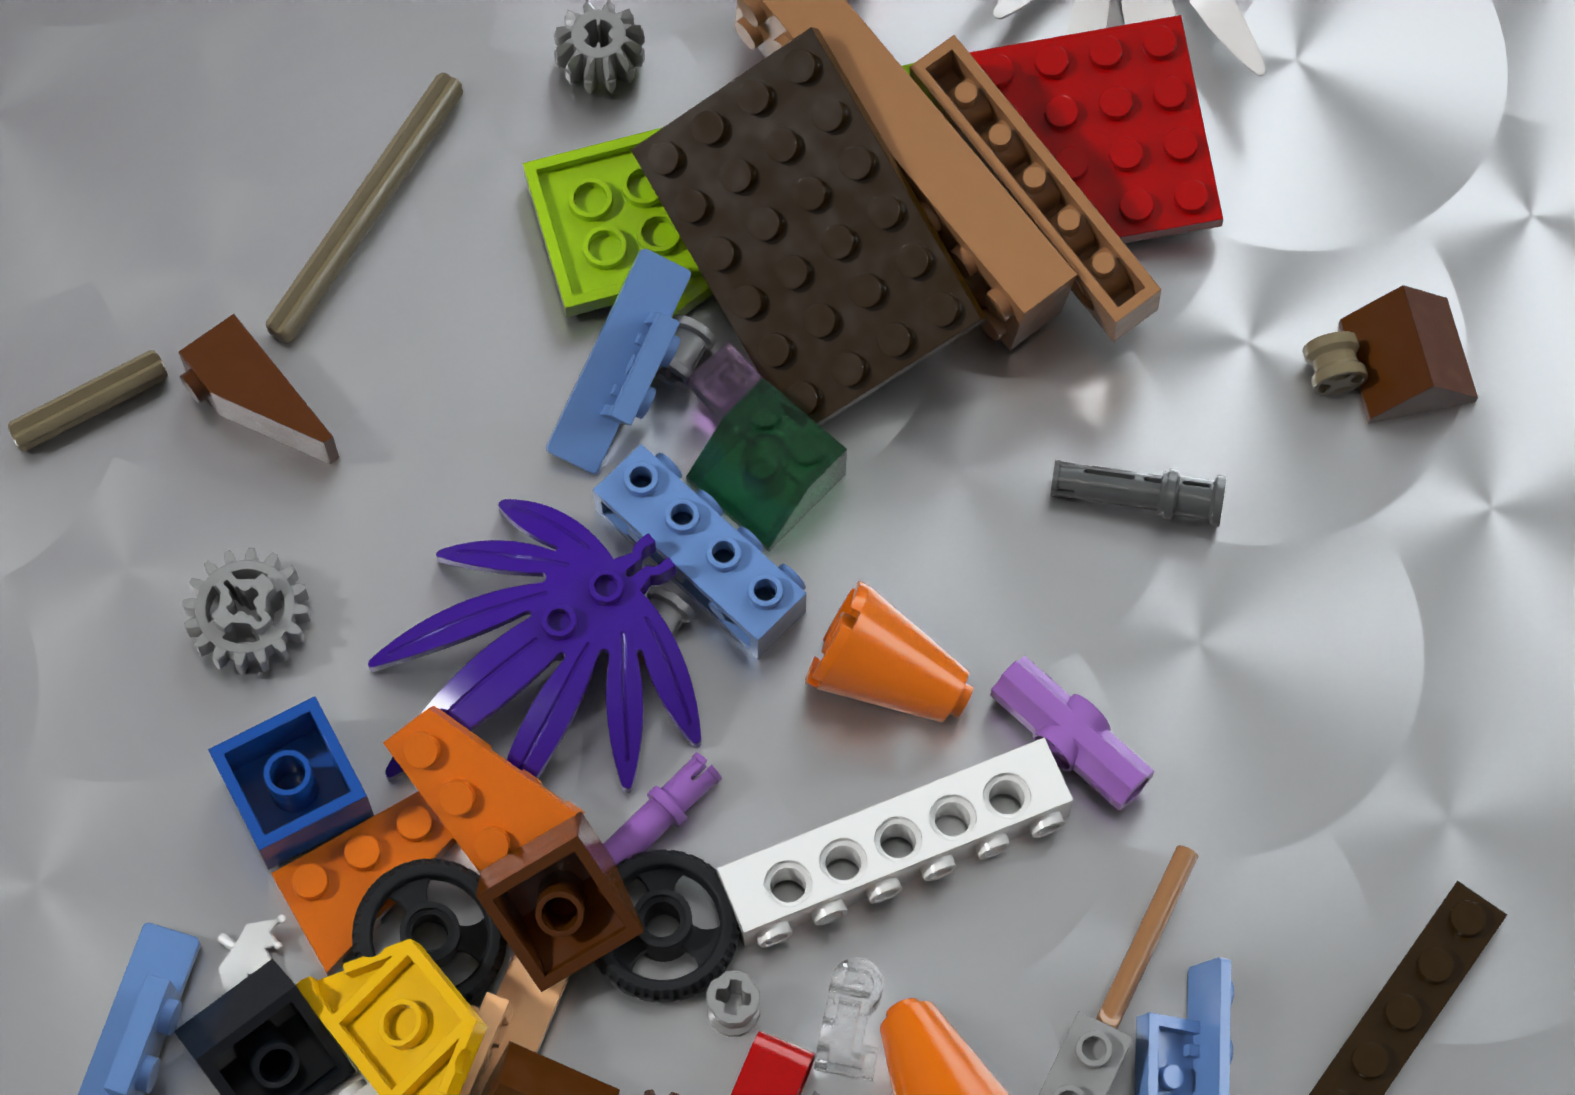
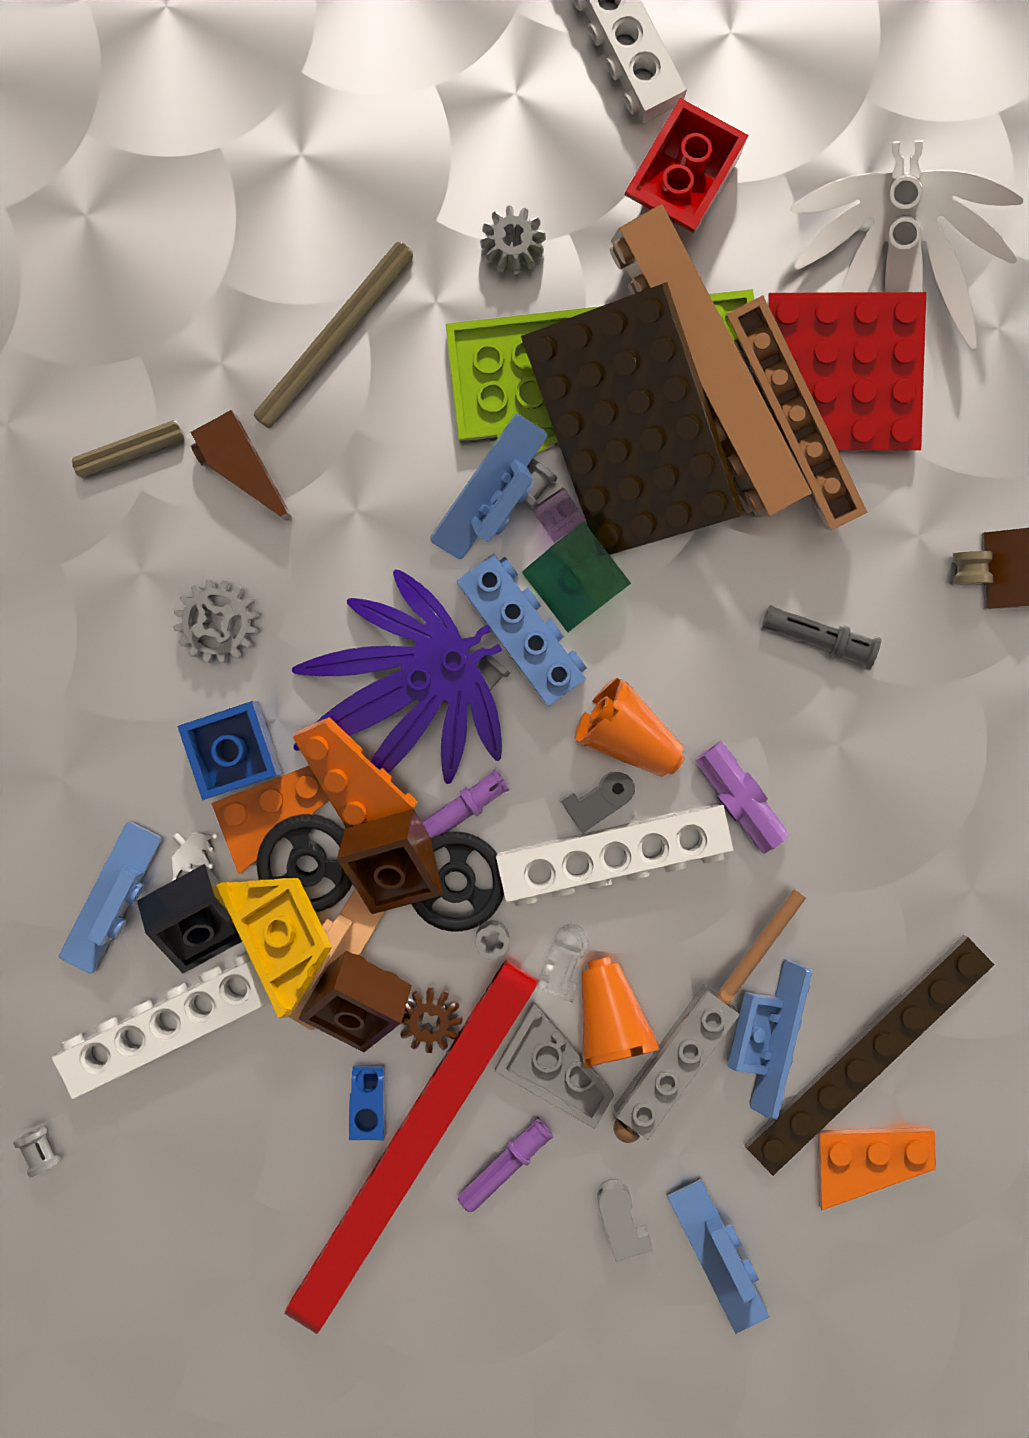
camera: 10 degrees right, 20 degrees up
none -> dark grey leg [559,772,635,833]

